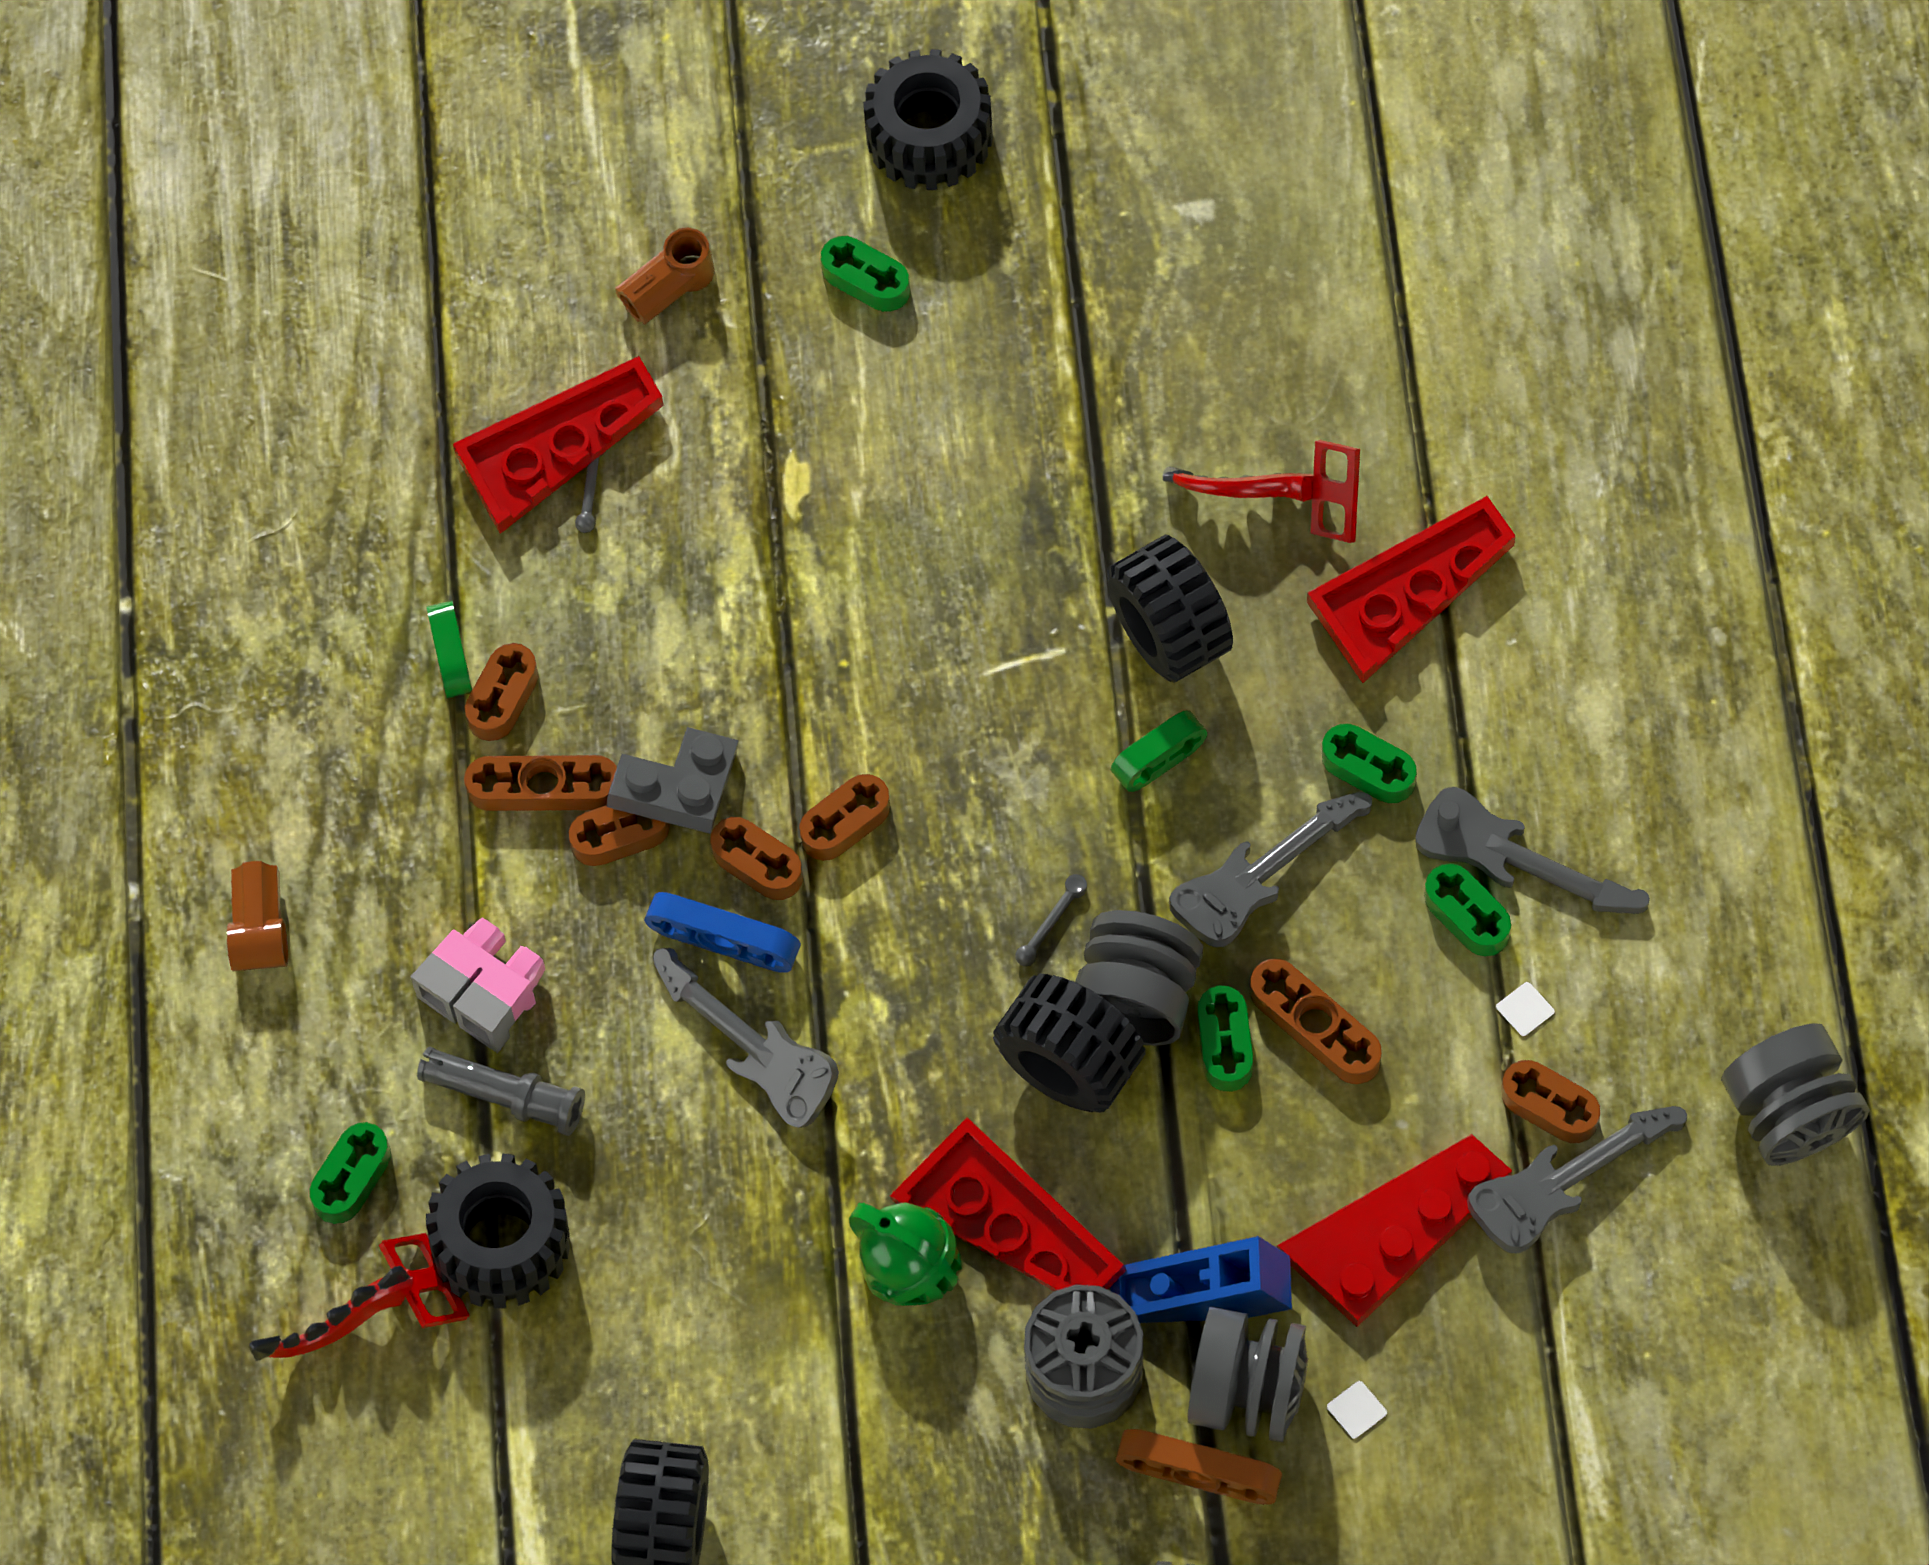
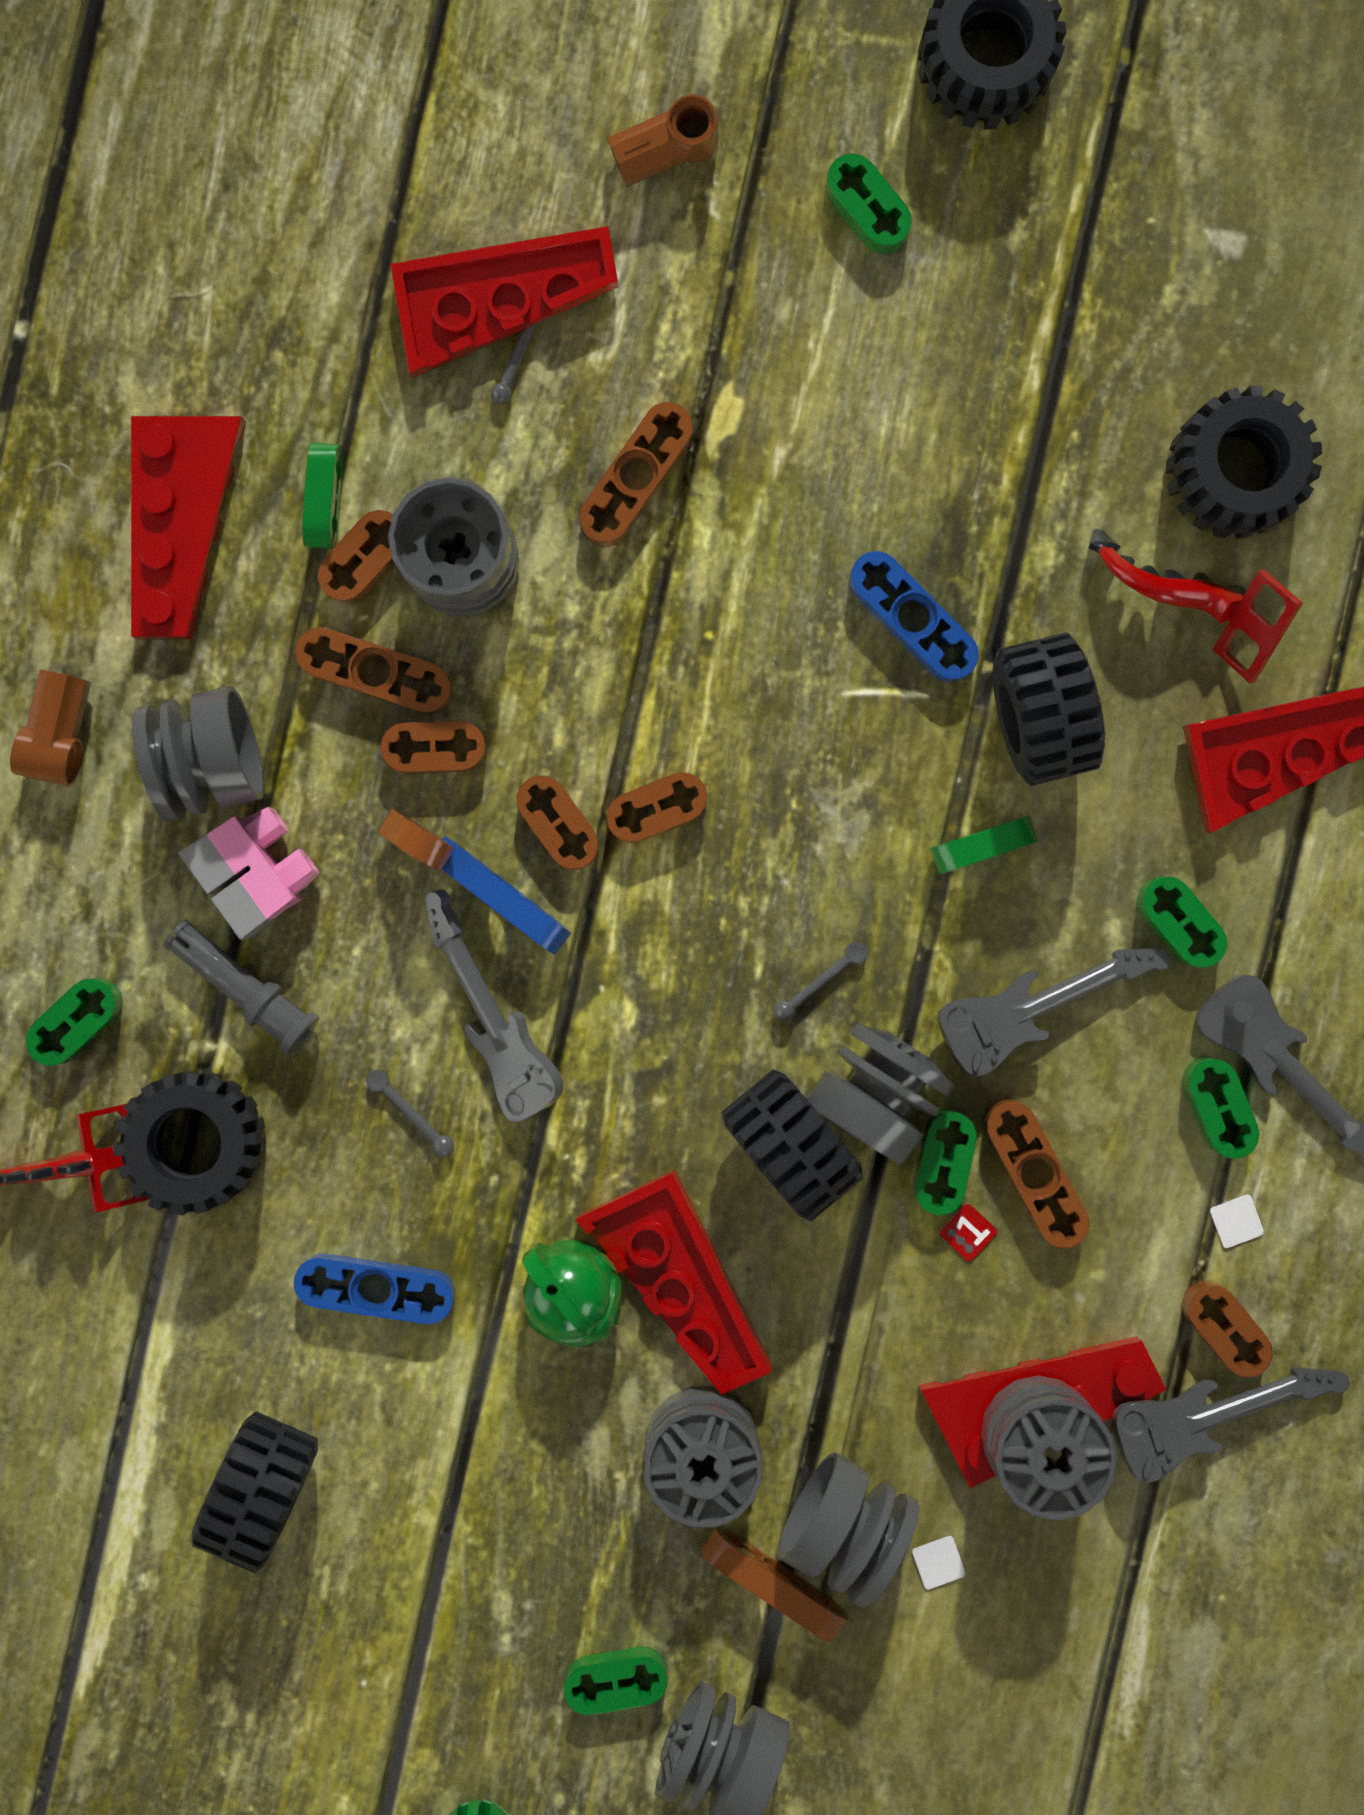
camera: 10 degrees right, 25 degrees up
dark grey plate [607,727,739,834] -> none
blue slope [1110,1236,1292,1323] -> none
none -> red wing [131,416,246,639]
none -> dark grey wheel [132,686,265,822]
none -> blue beam [294,1253,456,1324]
none -> dark grey hinge [366,1070,455,1157]
none -> dark orange beam [377,808,454,872]
none -> dark grey wheel [388,477,520,617]
none -> dark orange beam [580,402,693,547]
none -> blue beam [849,551,979,682]
none -> red sticker [939,1203,998,1262]
none -> dark grey wheel [981,1376,1117,1520]
none -> black tyre [1166,386,1323,539]

